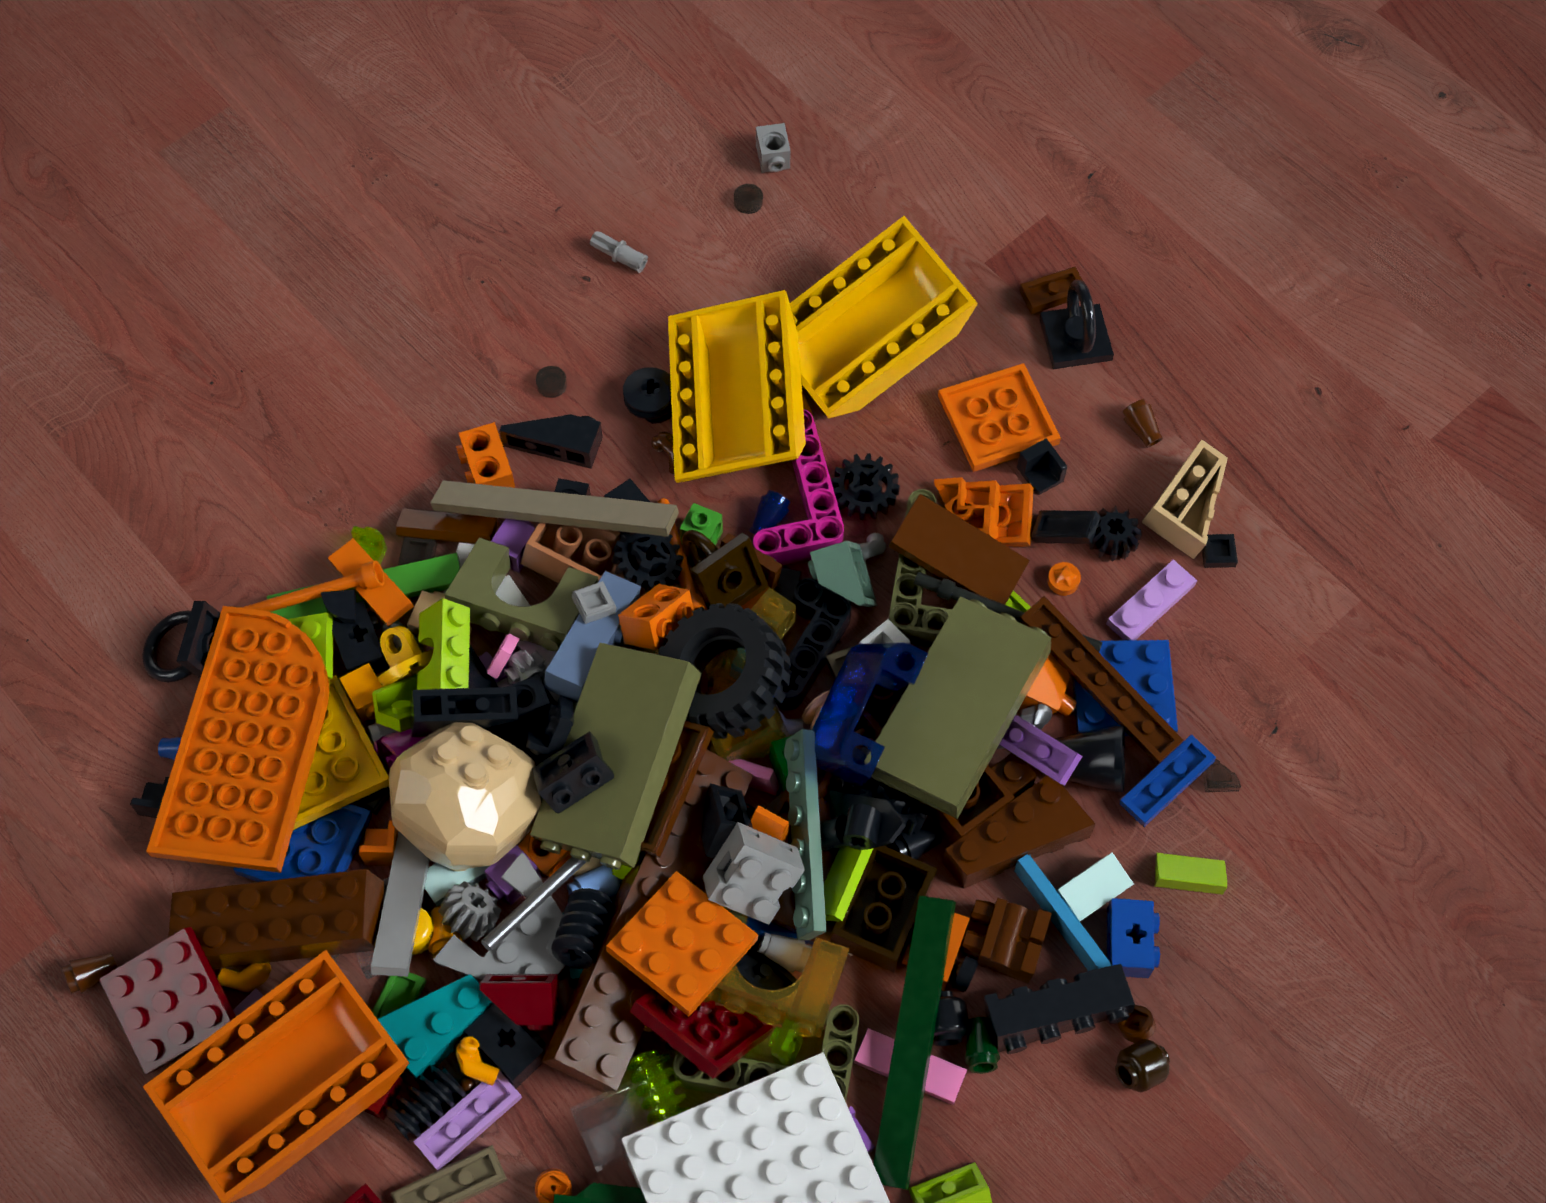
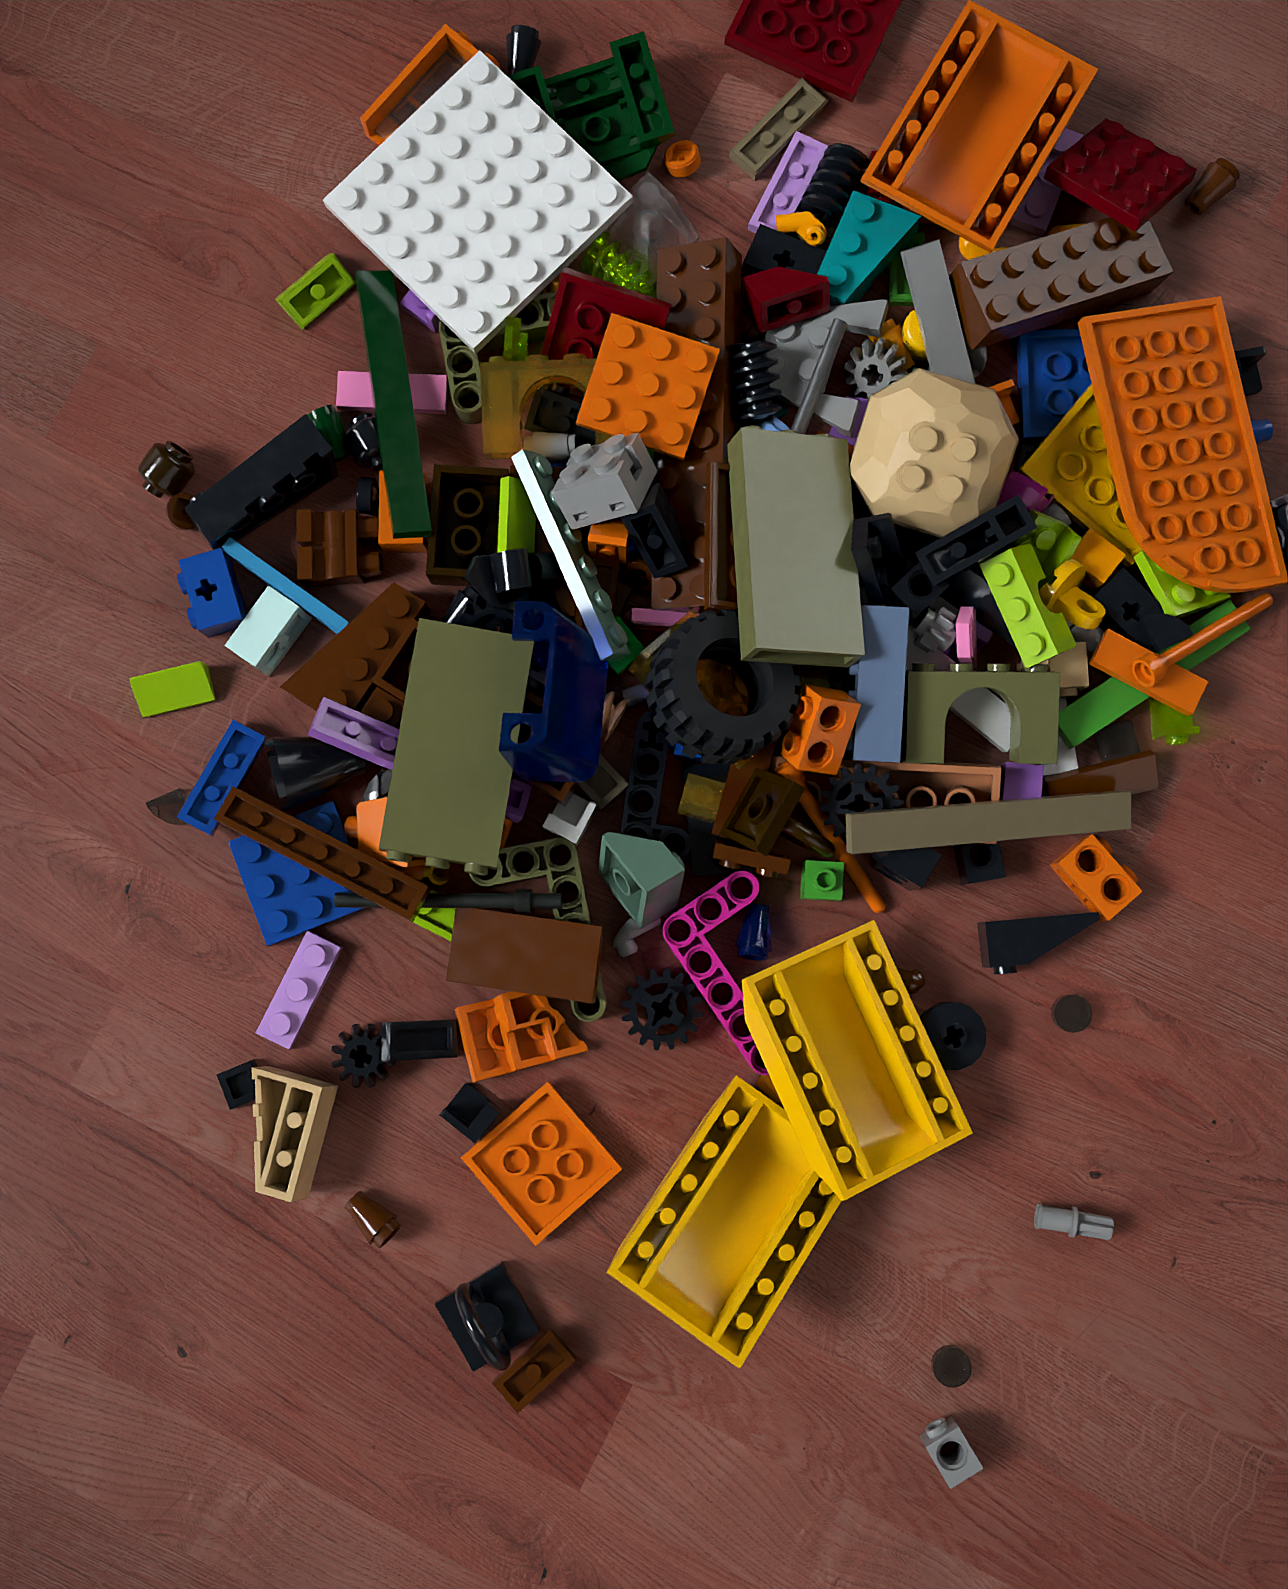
camera: 160 degrees right, 20 degrees up
black bracket [532,731,614,813] -> none
light grey tile [572,581,617,624] -> none
orange tile [1047,562,1081,596] -> none

